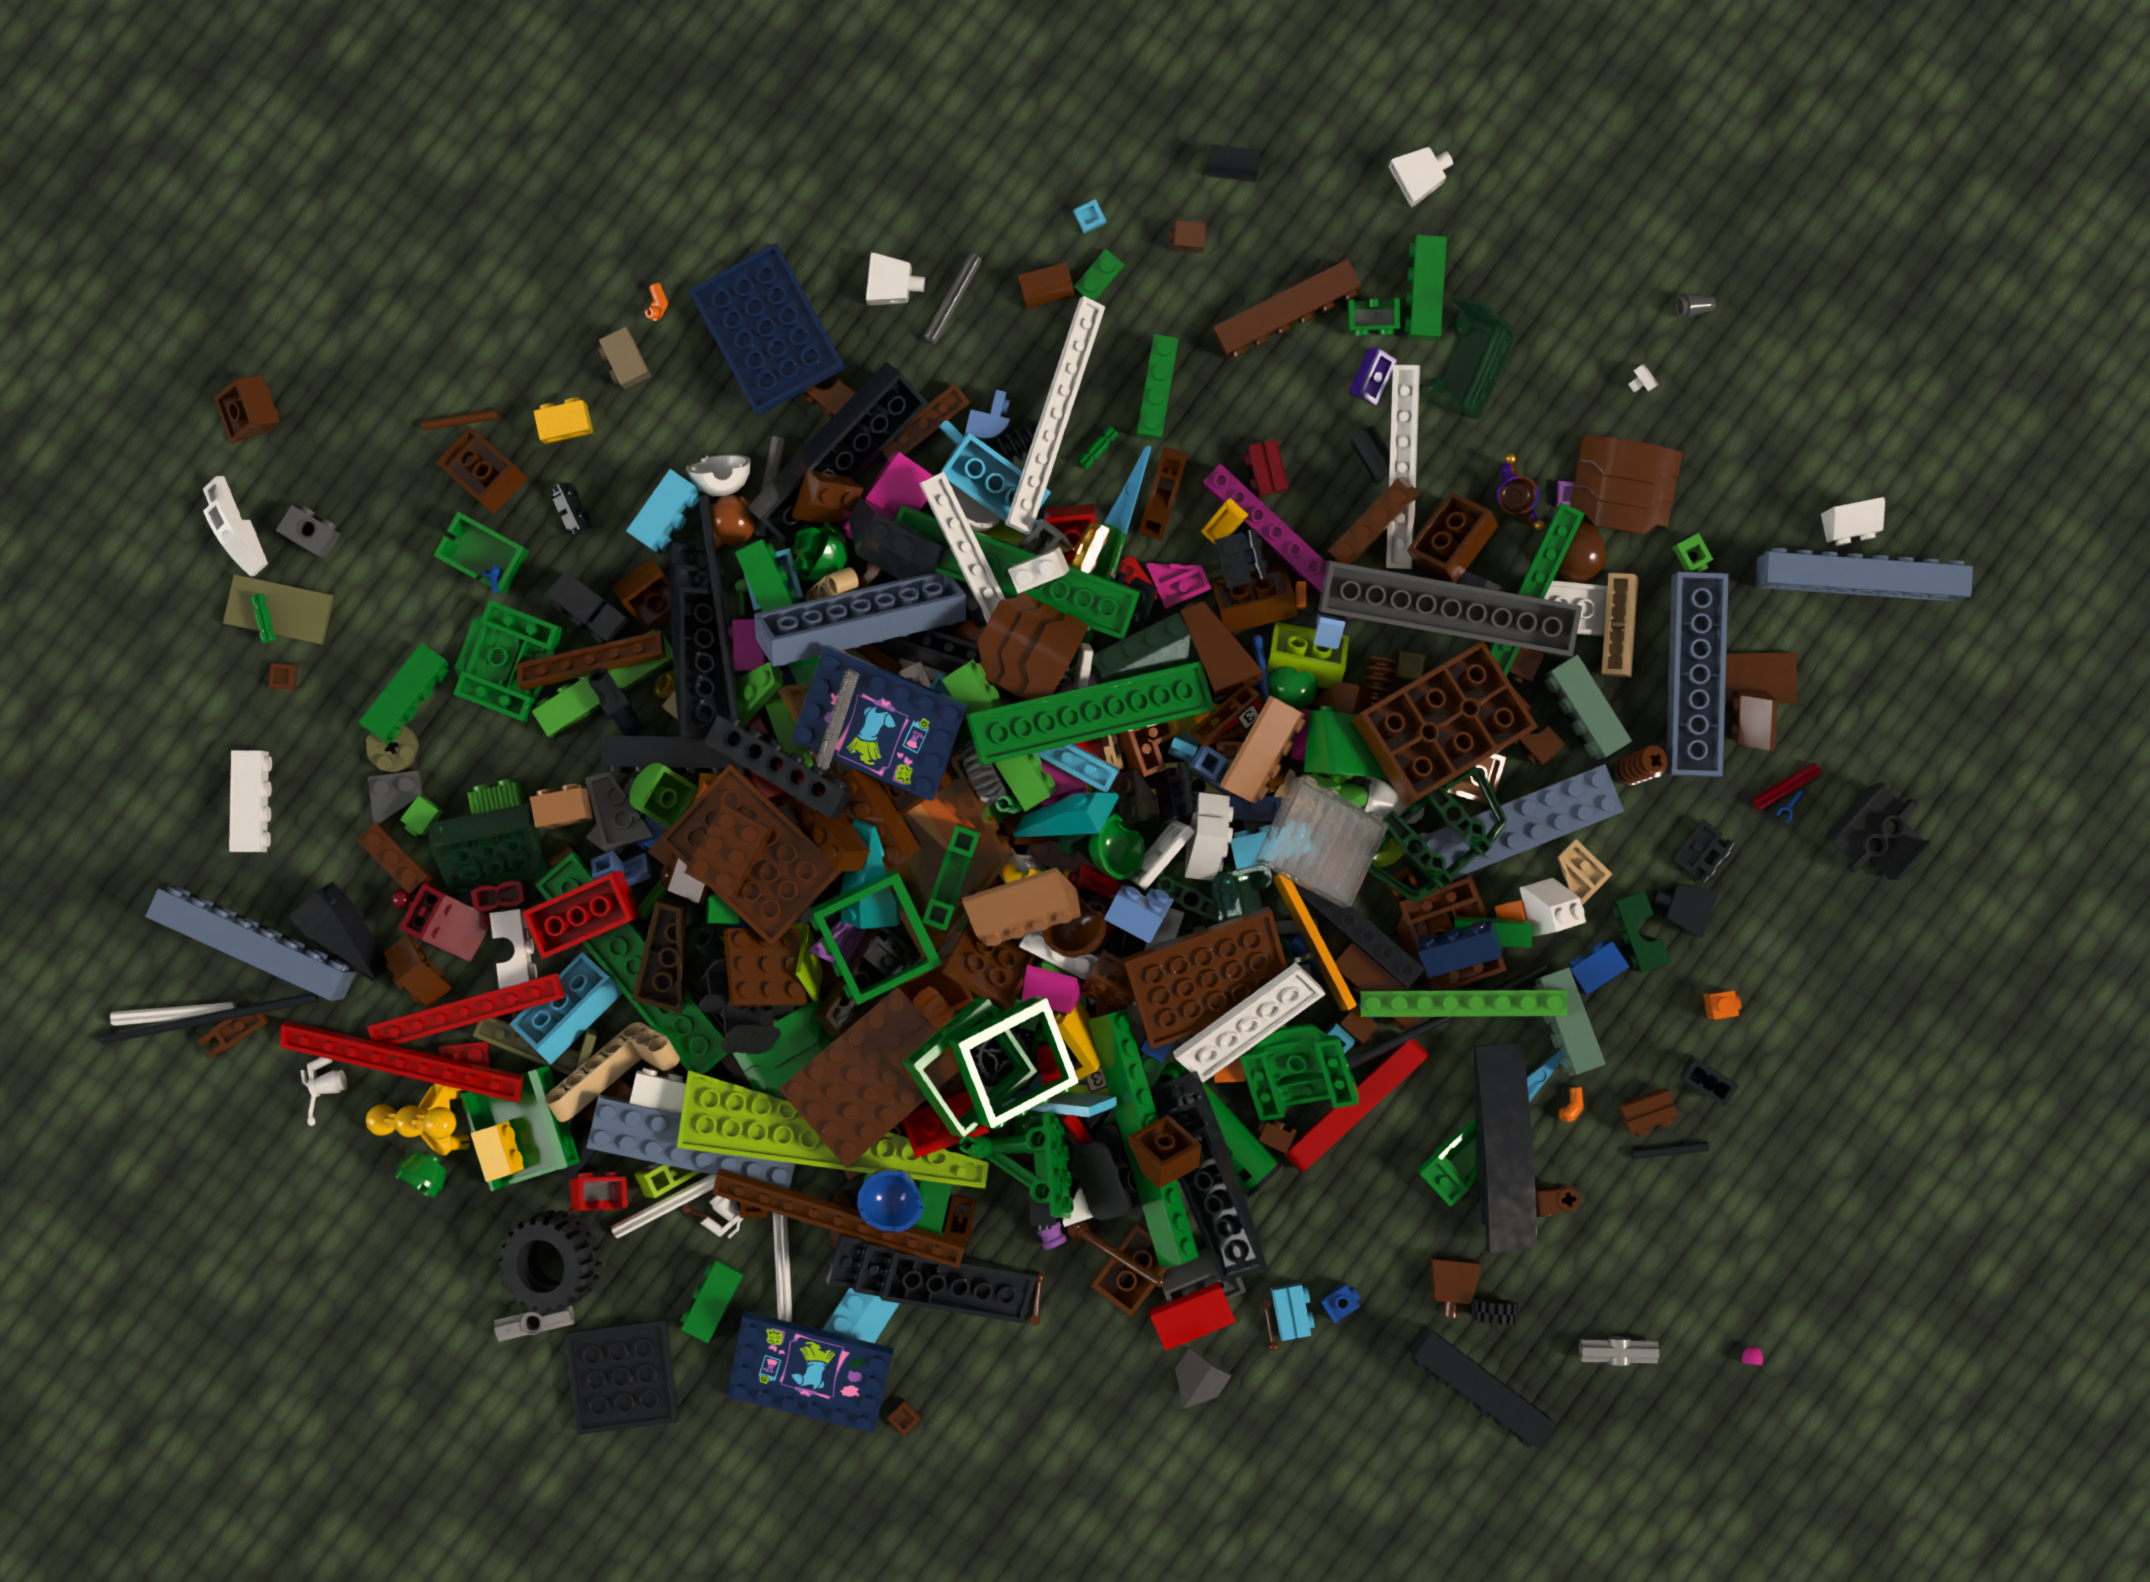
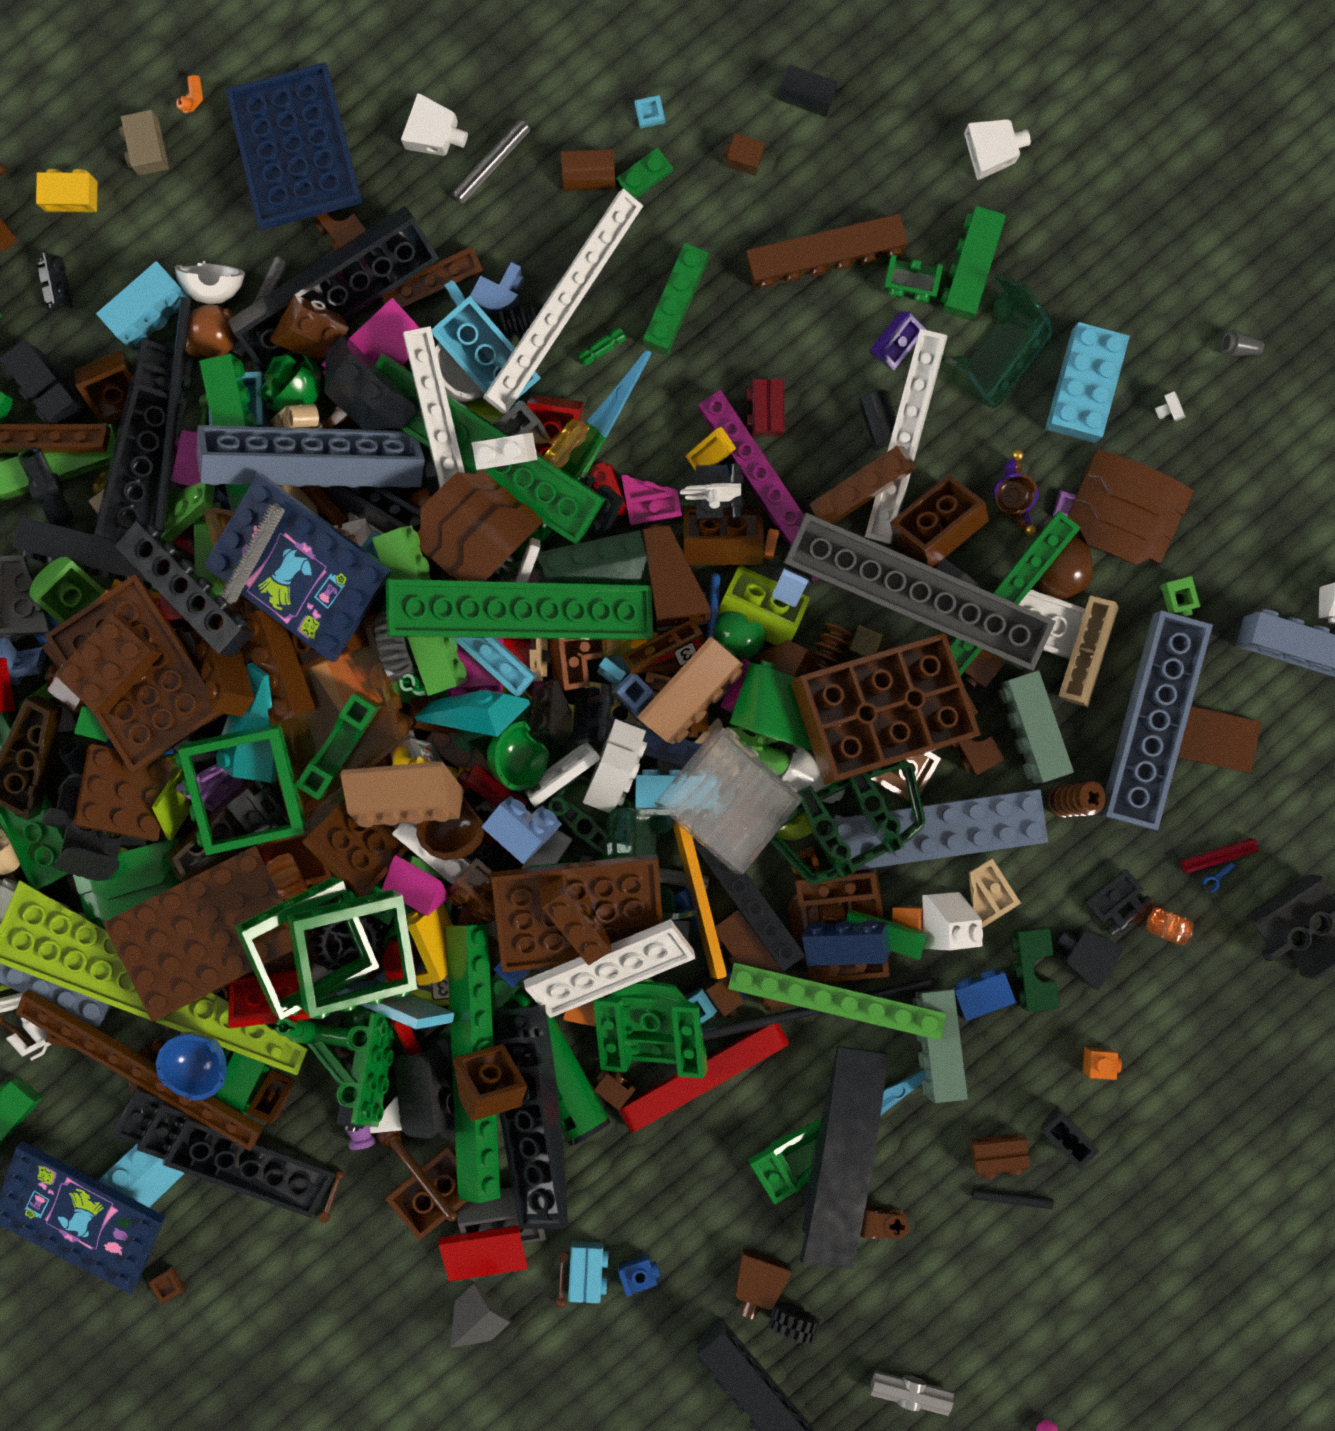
camera: 10 degrees right, 0 degrees up
white axle [773,1213,792,1323] -> none
reddish brown arch [1138,446,1189,540] -> none
orange arm [1558,1087,1584,1122] -> none
reddish brown slope [1729,690,1778,750] -> none
none -> reddish brown arch [540,876,612,966]
none -> white piece [680,483,741,508]
none -> medium azure brick [1045,322,1130,443]
none -> clear orange gear [1145,907,1194,945]

